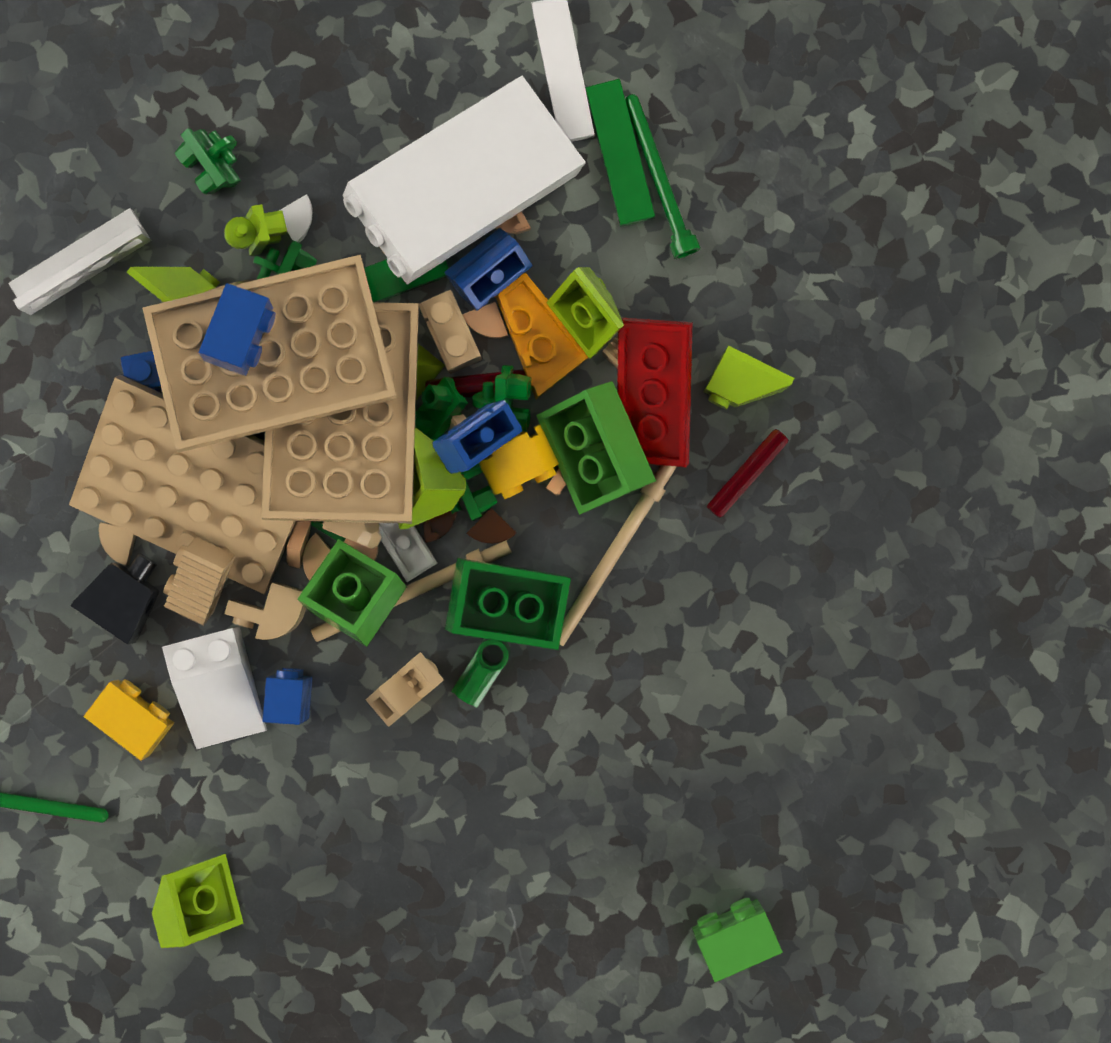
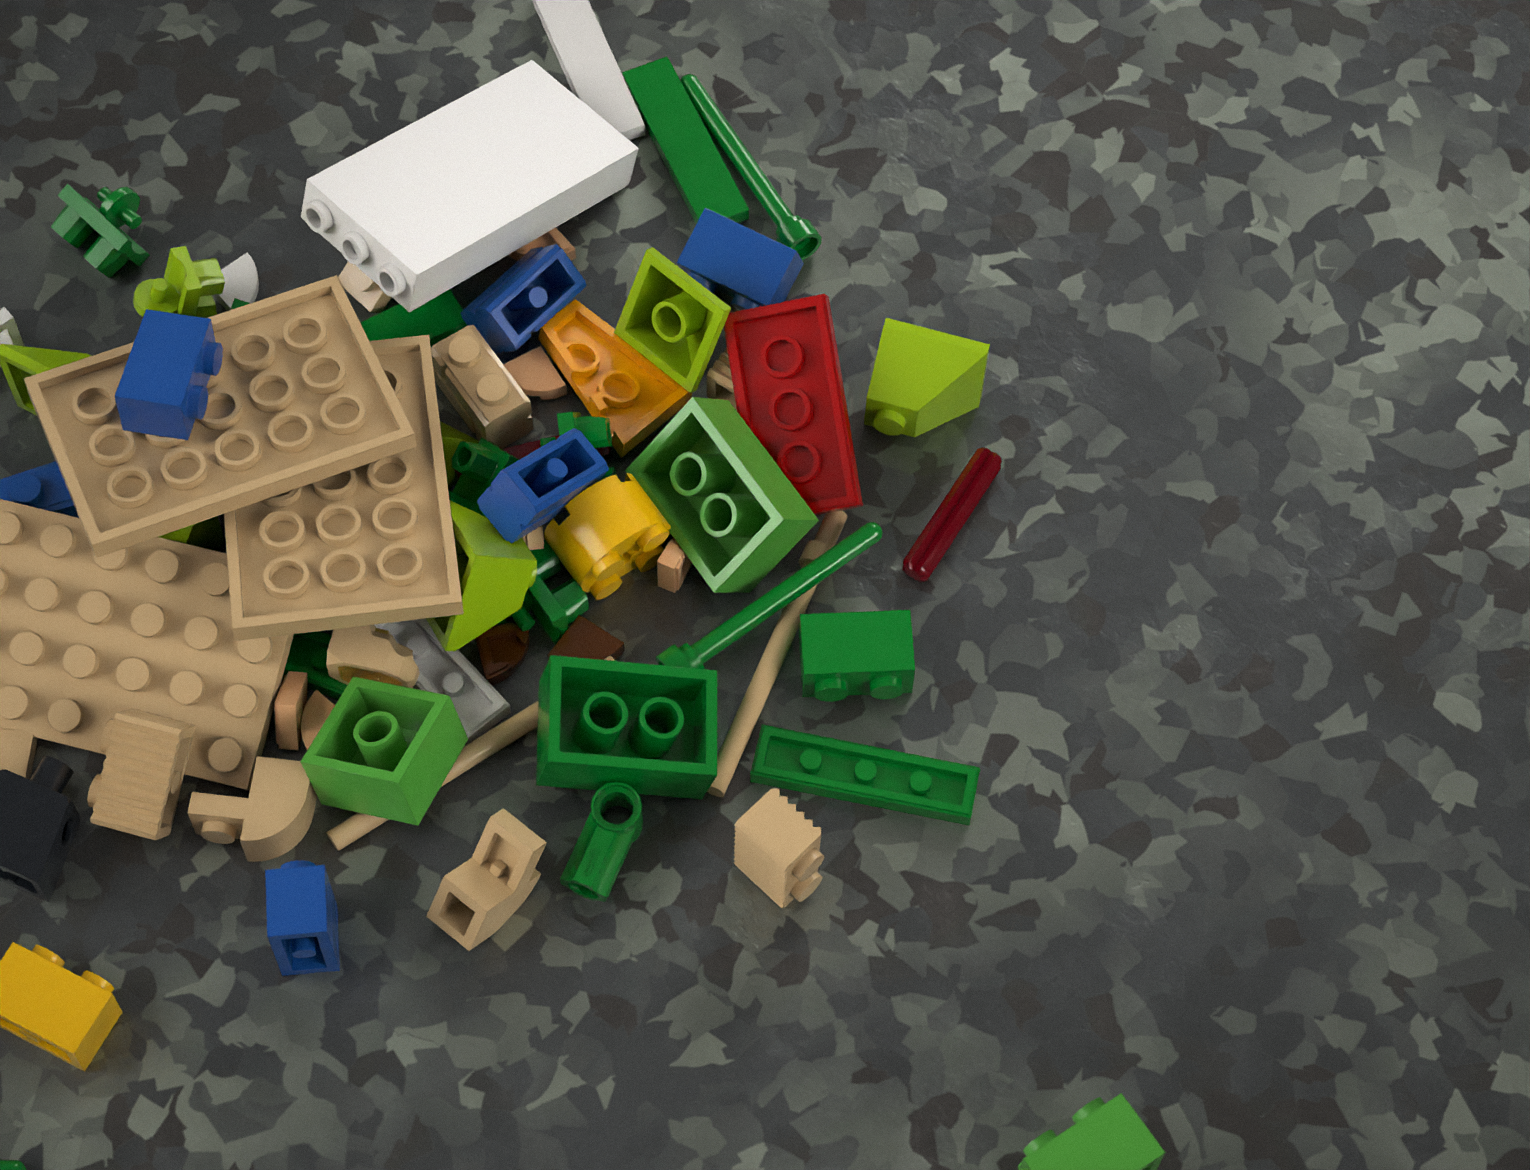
camera: 15 degrees left, 25 degrees down
white slope [162,627,267,749] -> none
none -> green piece [655,522,883,669]
none -> blue brick [676,208,804,311]
none -> tan brick [734,789,824,908]
none -> green tile [750,724,980,826]
none -> green brick [799,610,915,702]

